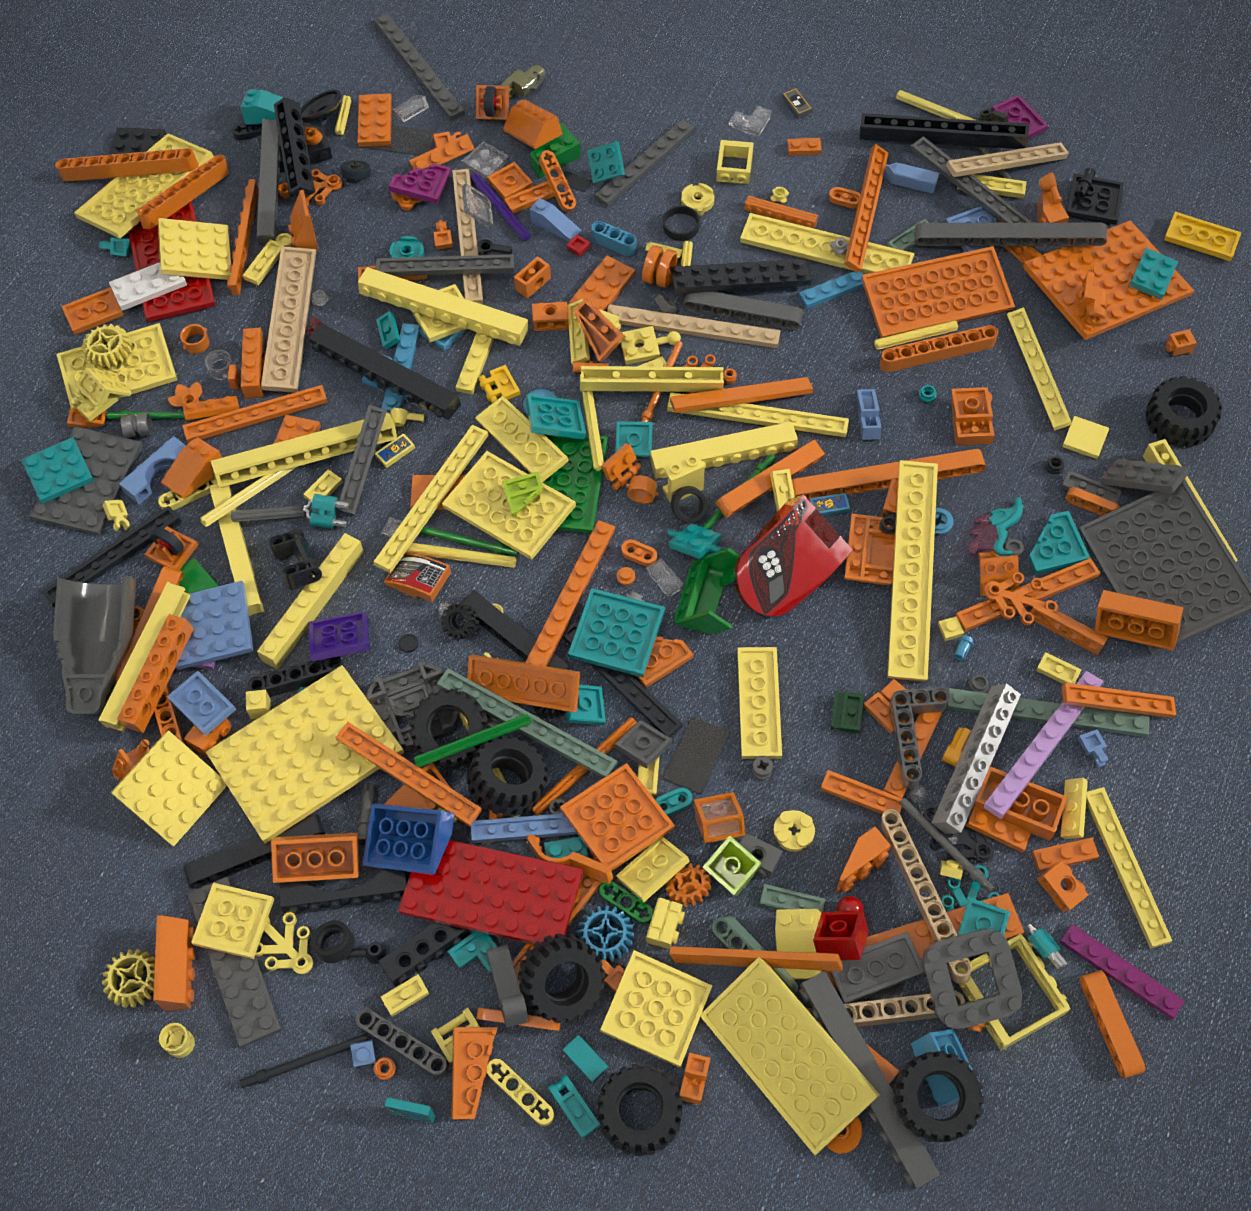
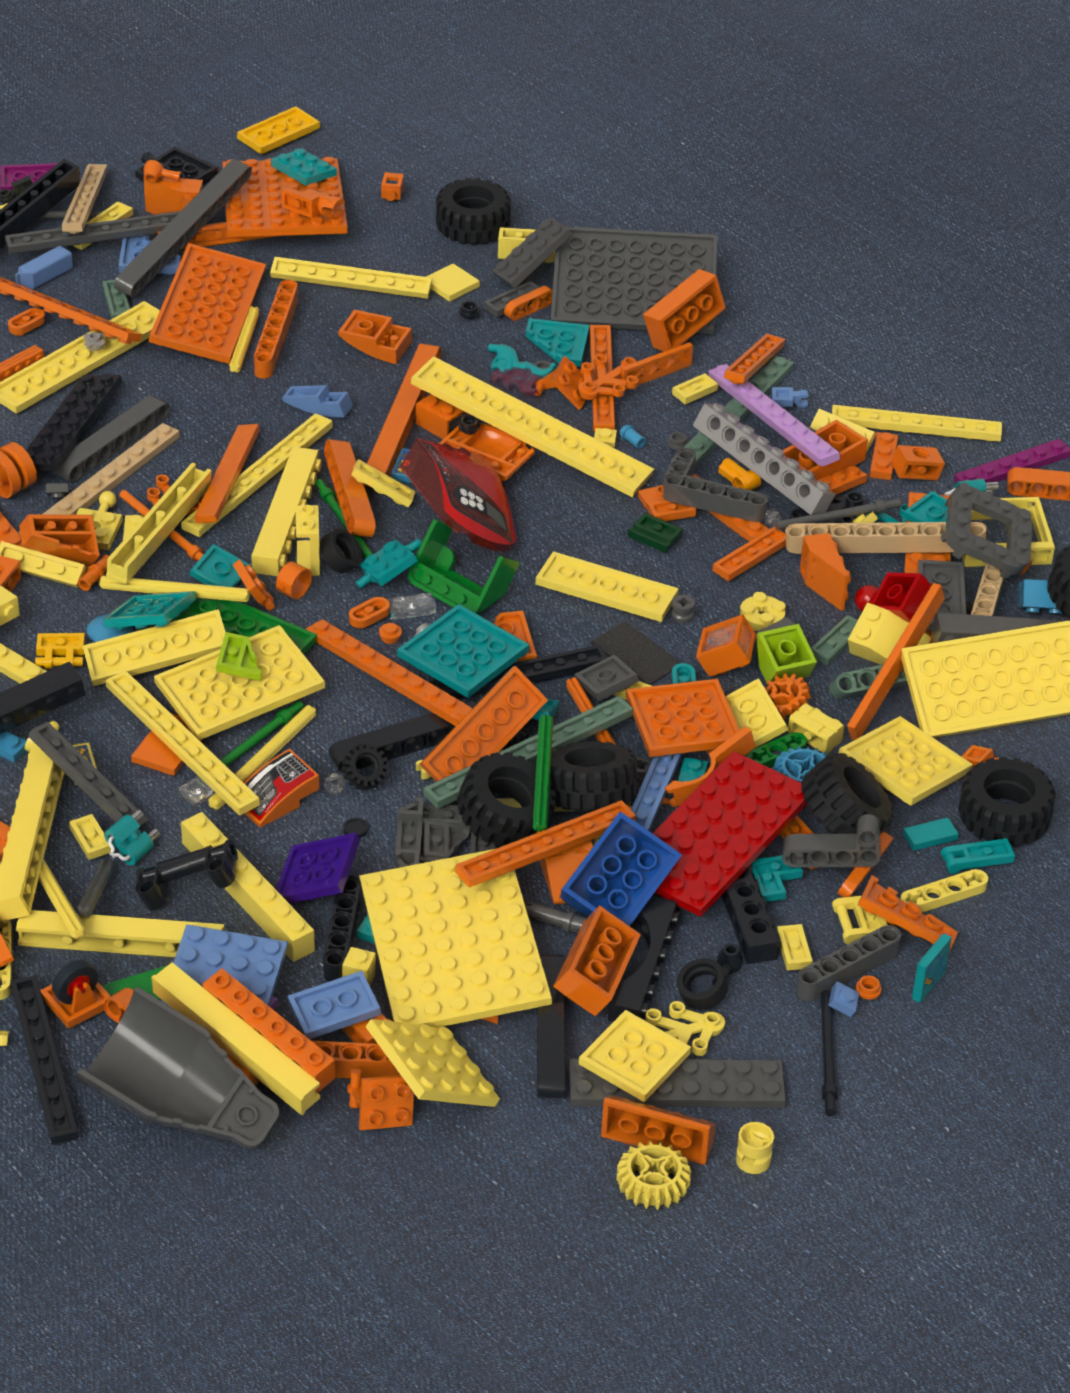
camera: 70 degrees left, 20 degrees down
dark azure plate [798,271,864,309] -> none
teal plate [918,385,937,402] -> none

